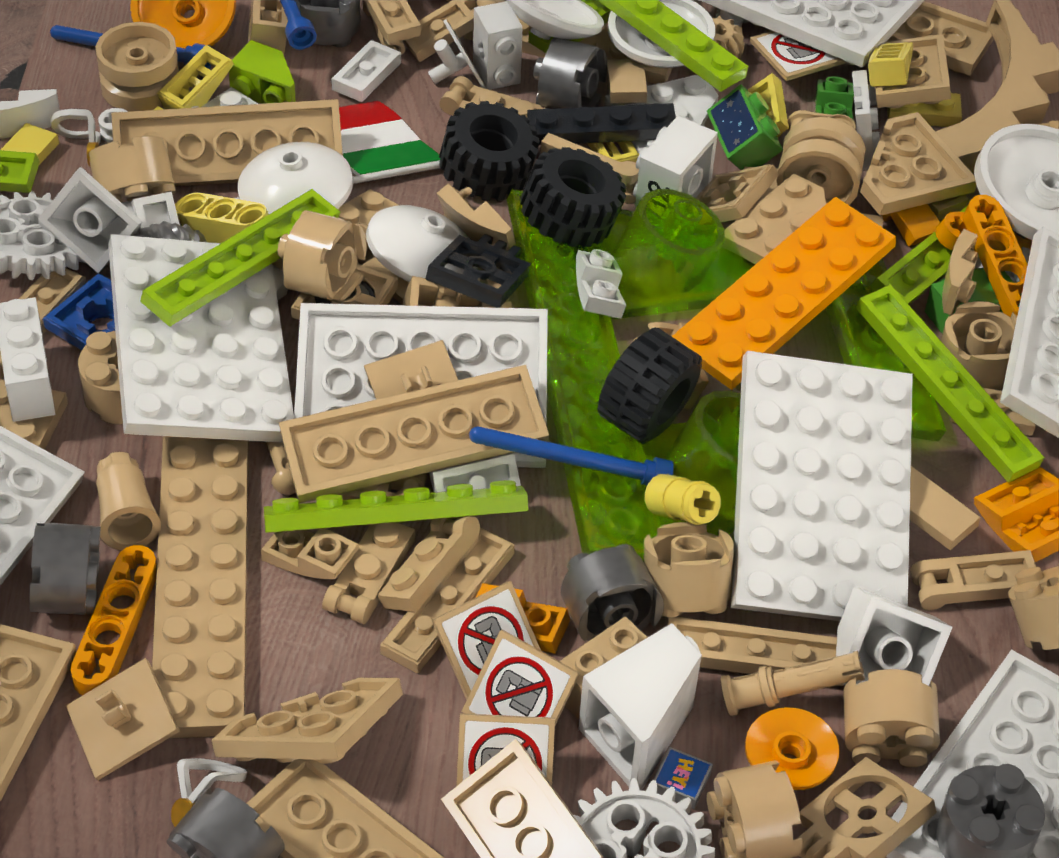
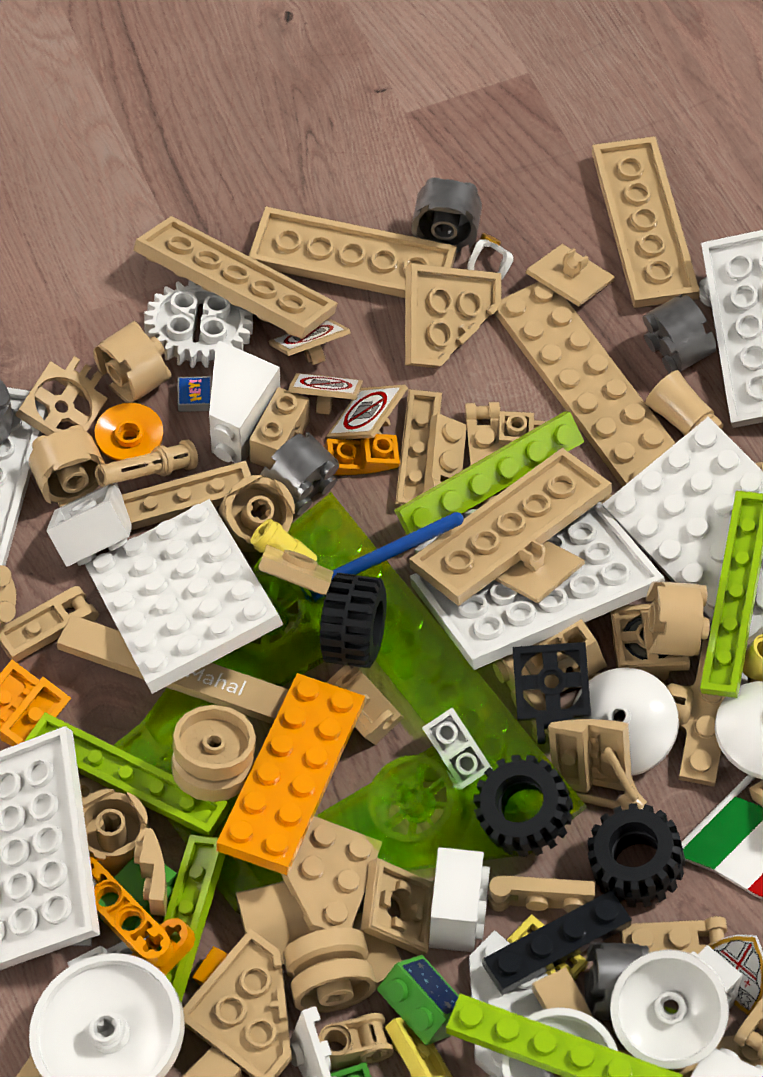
camera: 155 degrees right, 10 degrees up
light orange beam [70,545,157,695] -> none
none -> tan wheel [171,705,256,802]
none -> tan piece [258,545,333,596]

